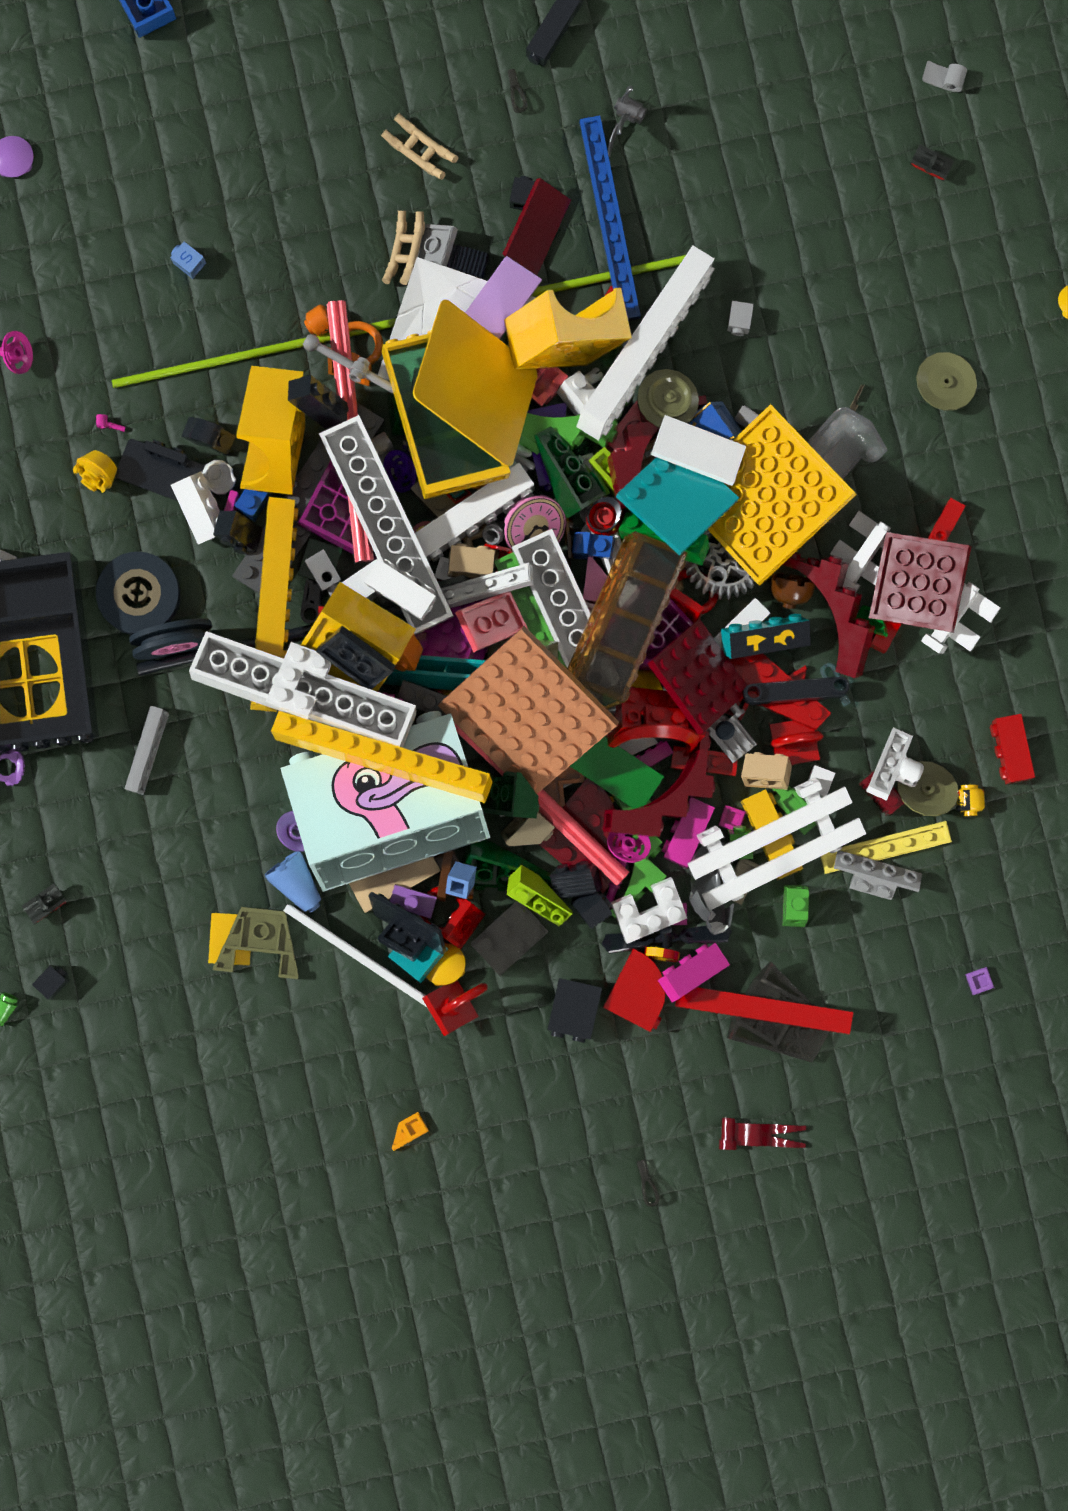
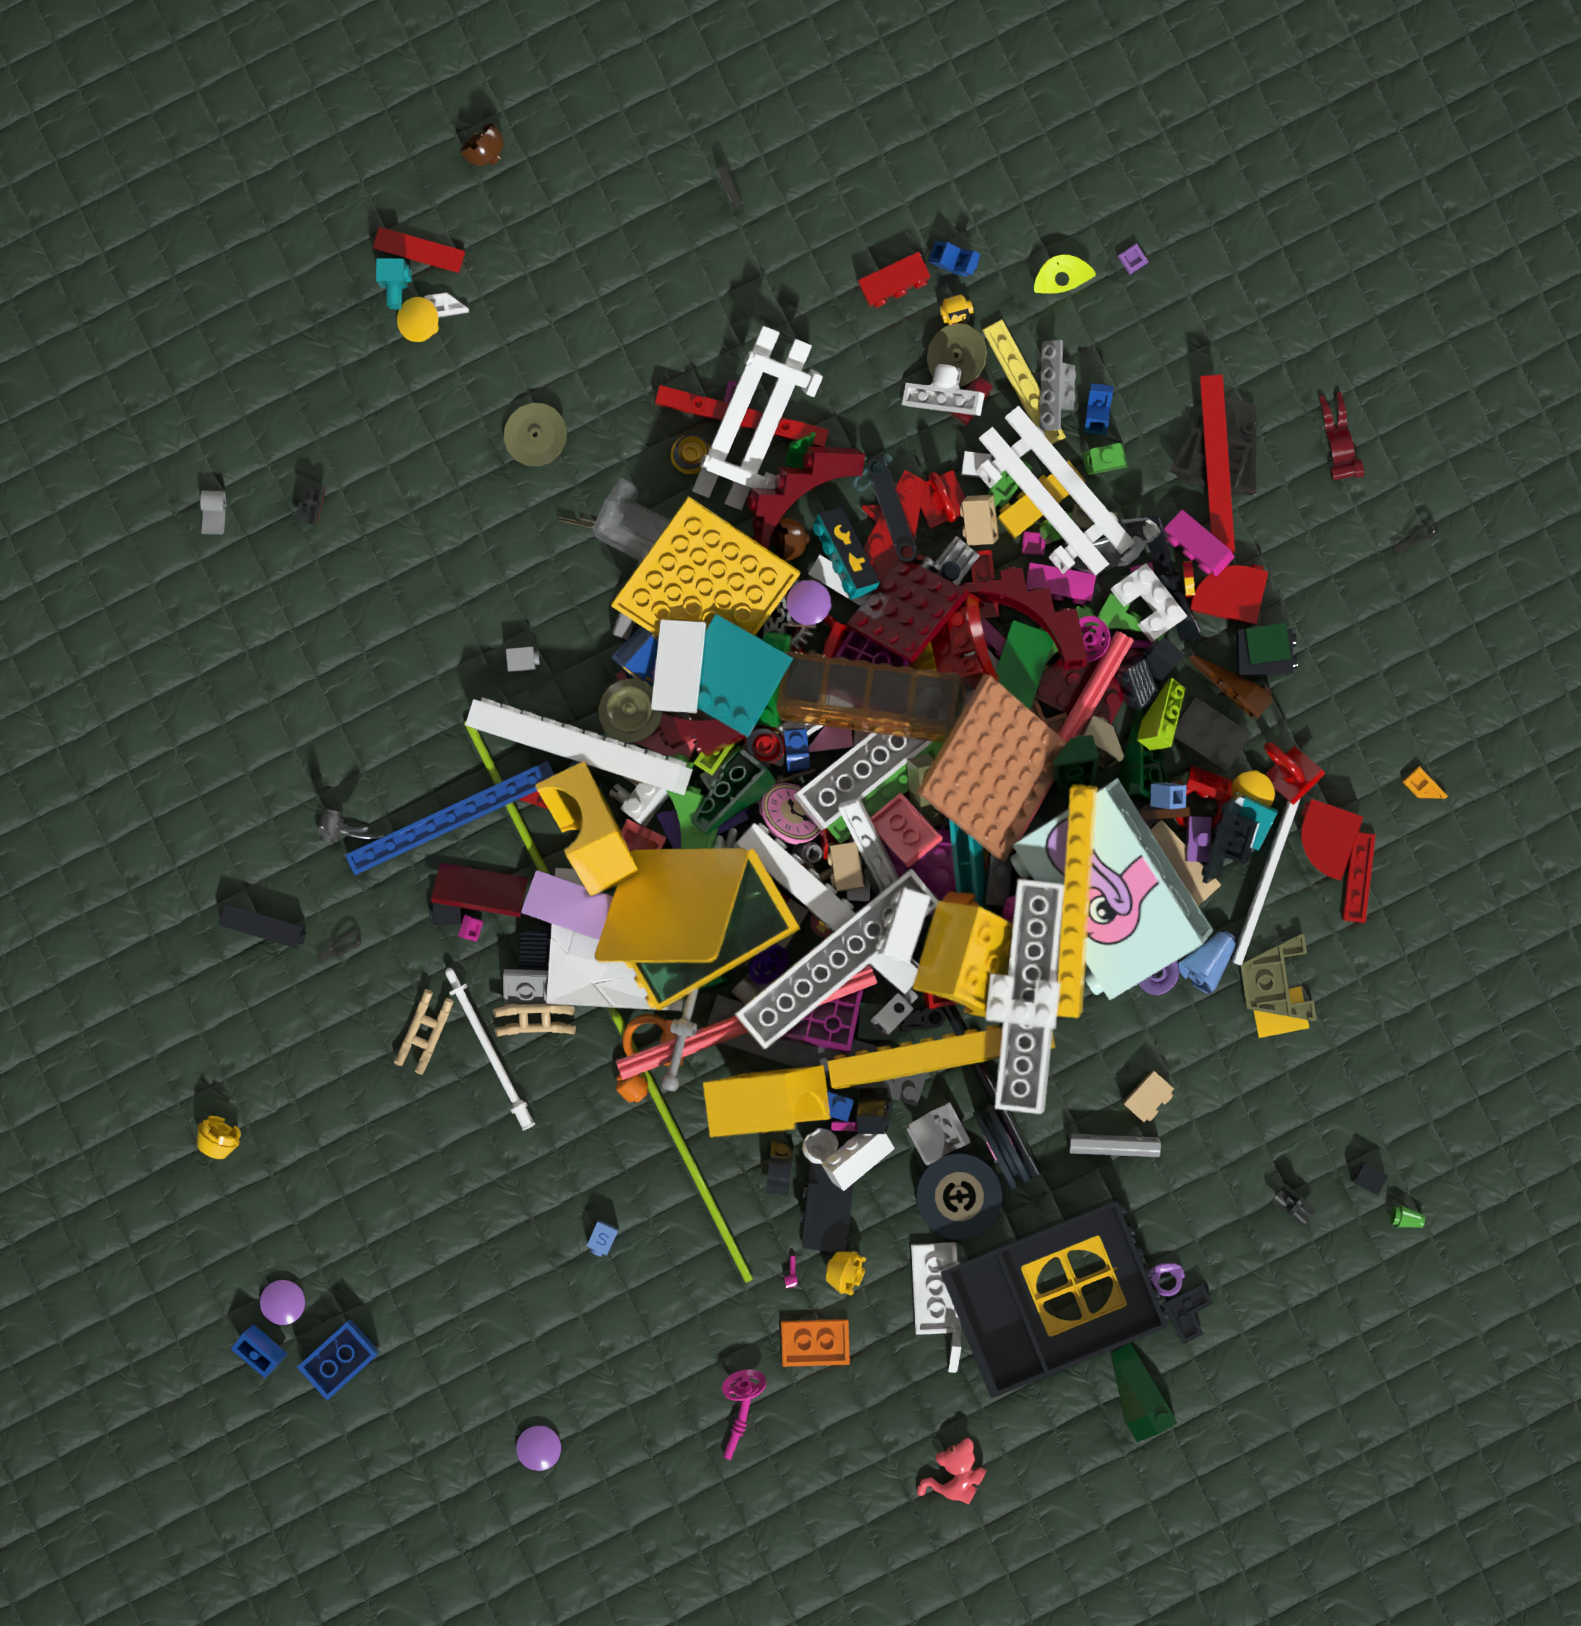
camera: 100 degrees left, 5 degrees up
black brick [288,375,349,428] -> none
black plate [316,625,396,689] -> none
plate [869,532,972,633] -> none
none -> white bar [445,968,536,1131]
none -> dark pink tile [458,915,483,942]
none -> yellow piece [671,434,710,474]
none -> orange tile [781,1319,850,1367]
none -> medium lavender dish [787,580,832,625]
none -> light grey bracket [907,1102,971,1165]
none -> white tile [911,1242,961,1335]
none -> blue brick [927,241,980,277]
none -> neon yellow piece [1034,255,1096,293]
none -> blue brick [1084,383,1114,435]
none -> tan piece [1123,1070,1174,1122]
none -> reddish brown wedge [1188,655,1274,720]
none -> dark green piece [1245,623,1291,665]
none -> red brick [1302,799,1363,881]
none -> red tile [1342,832,1376,923]

